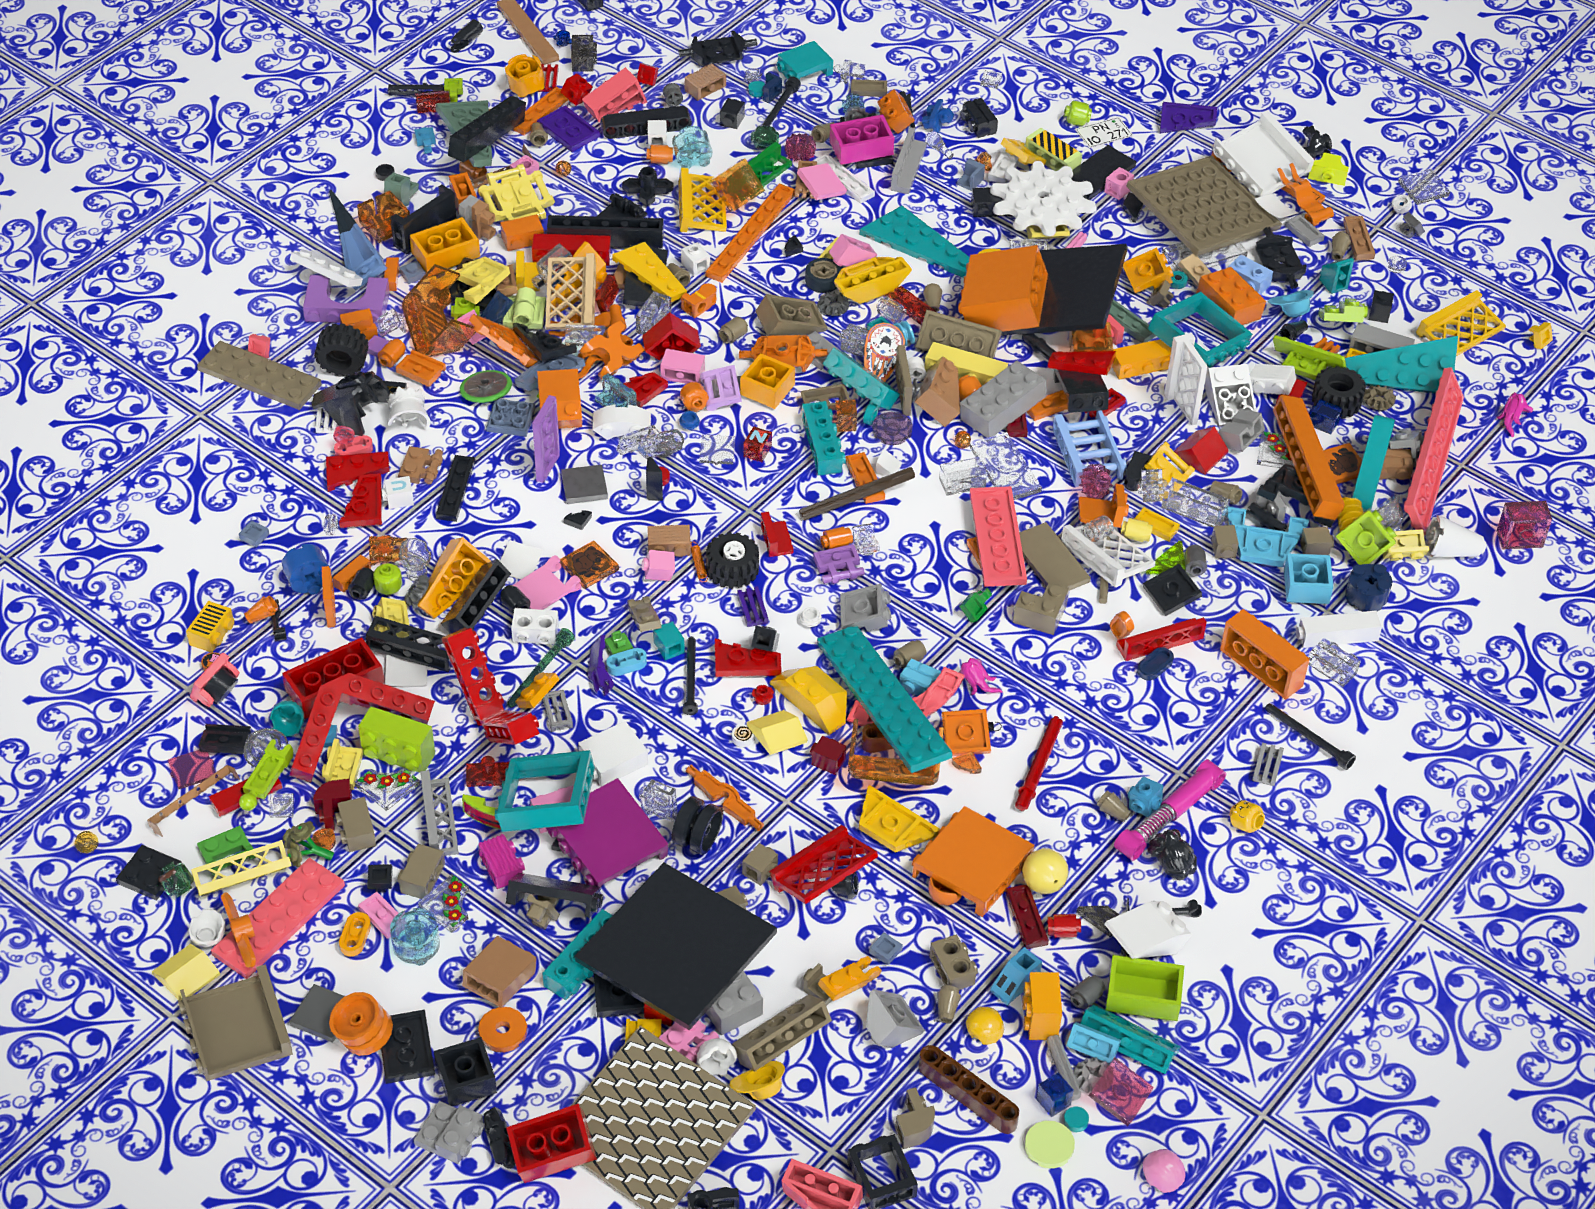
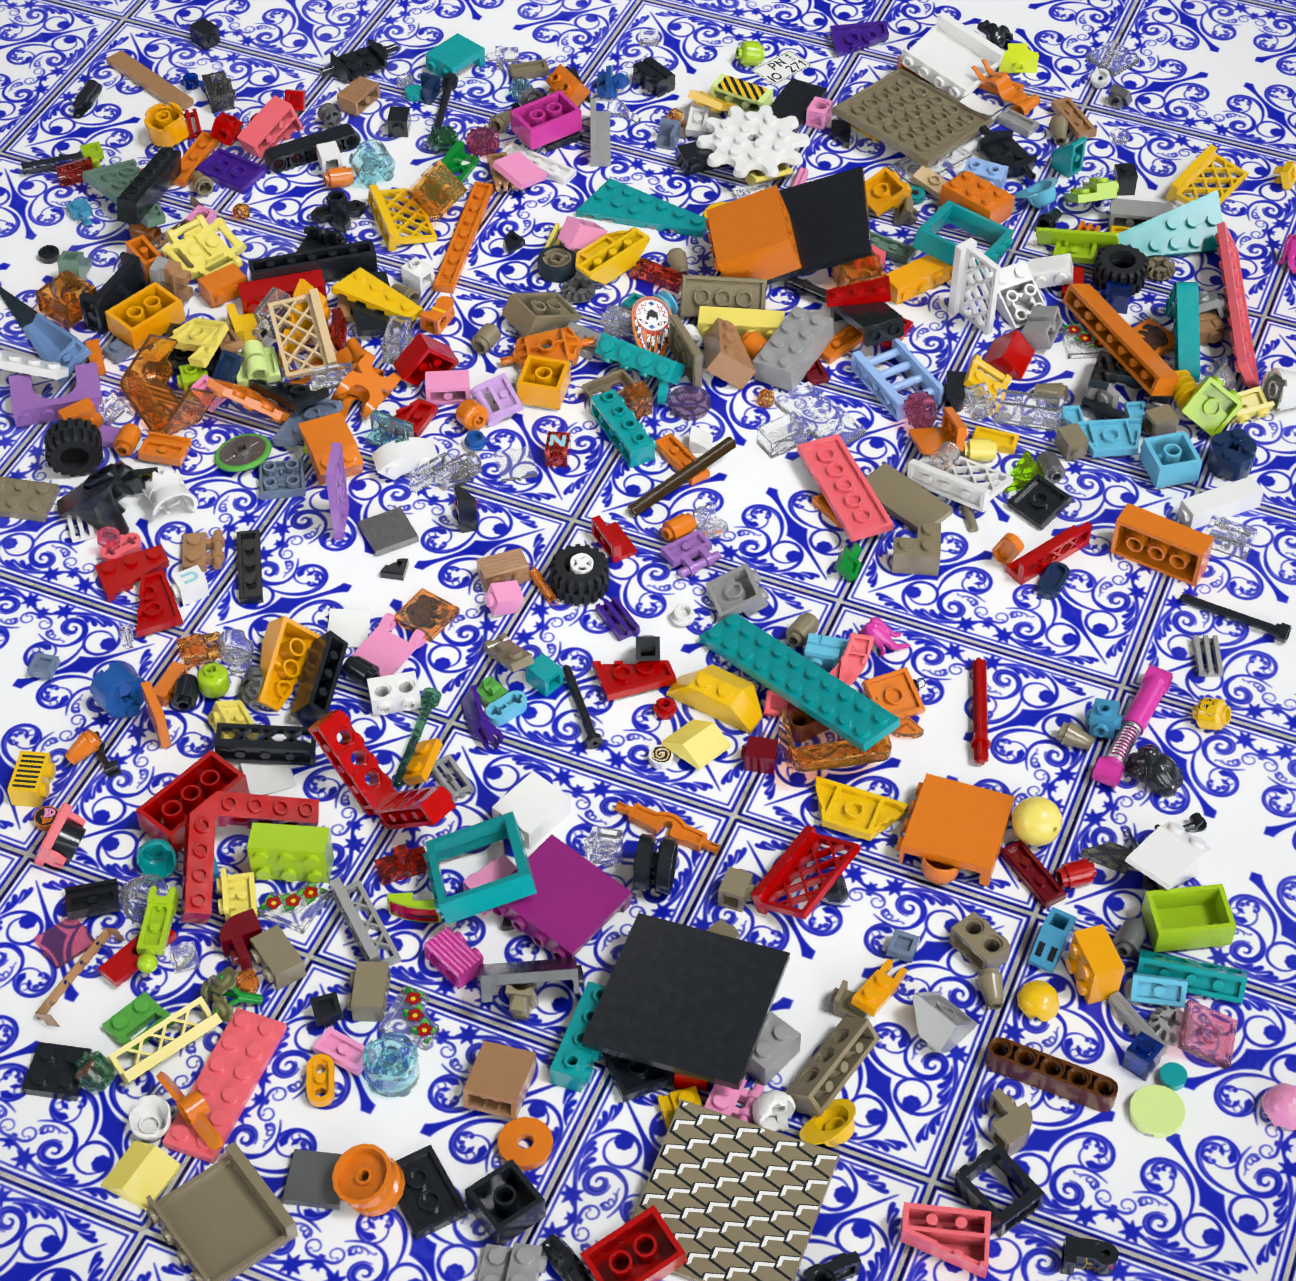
camera: 15 degrees left, 0 degrees up
clear brick [876,296,906,323] -> none

